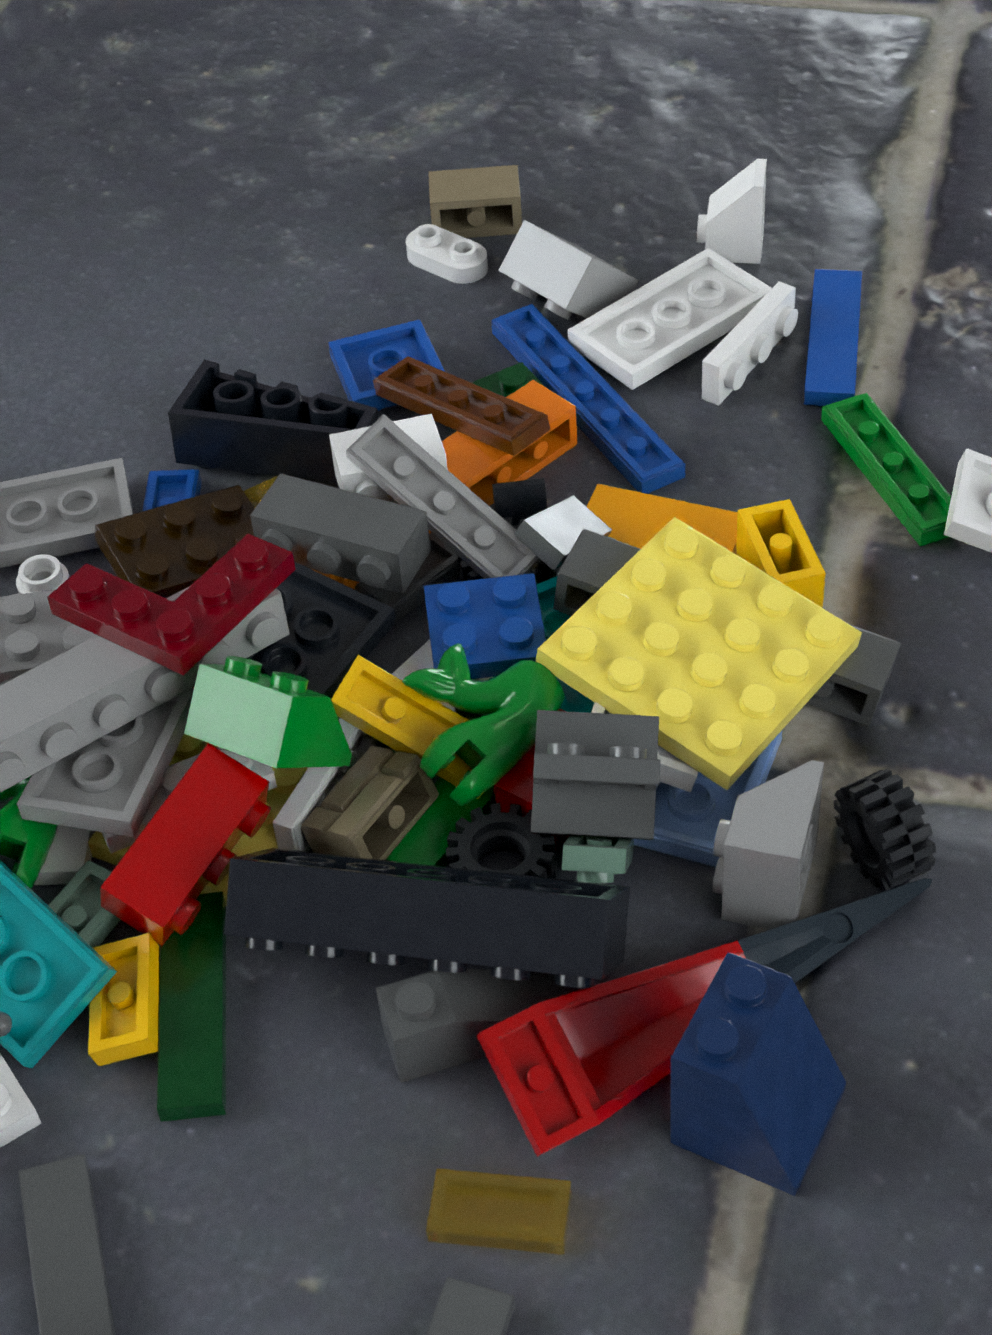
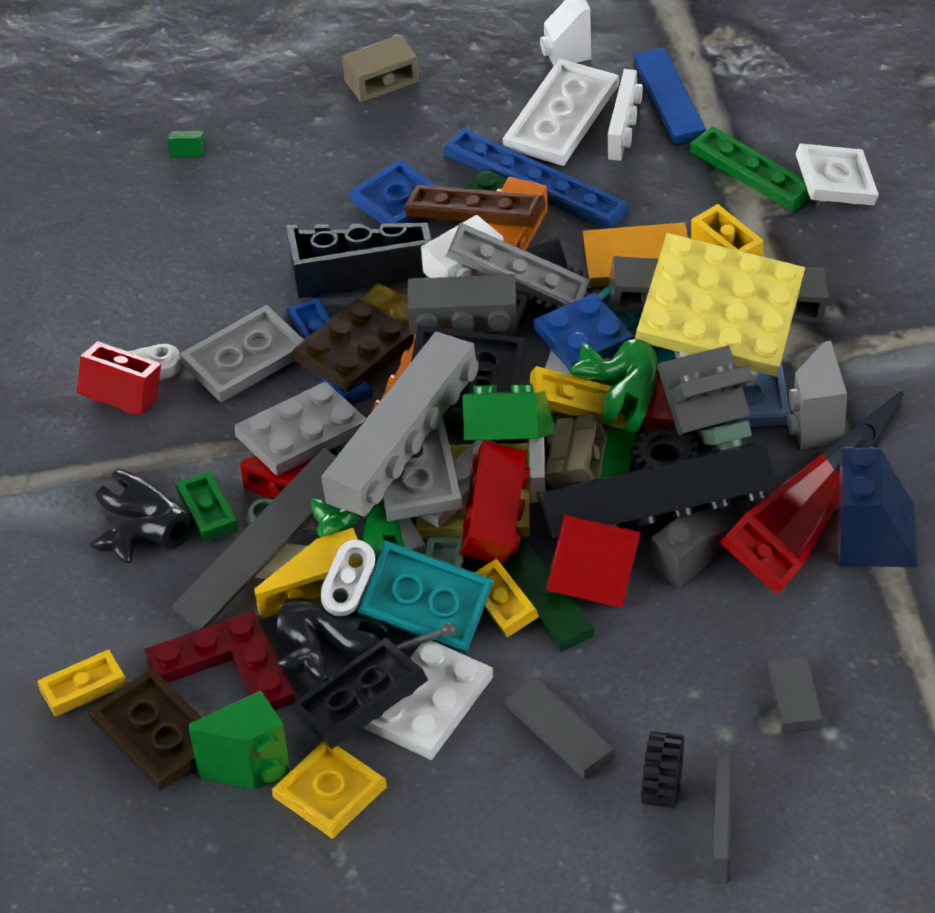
camera: 25 degrees left, 0 degrees up
white plate [16,554,70,594] -> none
dark red plate [47,534,296,676] -> none
white plate [406,224,488,284] -> none
clear yellow tile [426,1168,572,1255] -> none
slope [498,220,639,320] -> none
tile [514,495,612,570] -> none
black tyre [834,769,936,891] -> none
none -> green slope [167,130,205,157]
none -> red tile [546,514,640,608]

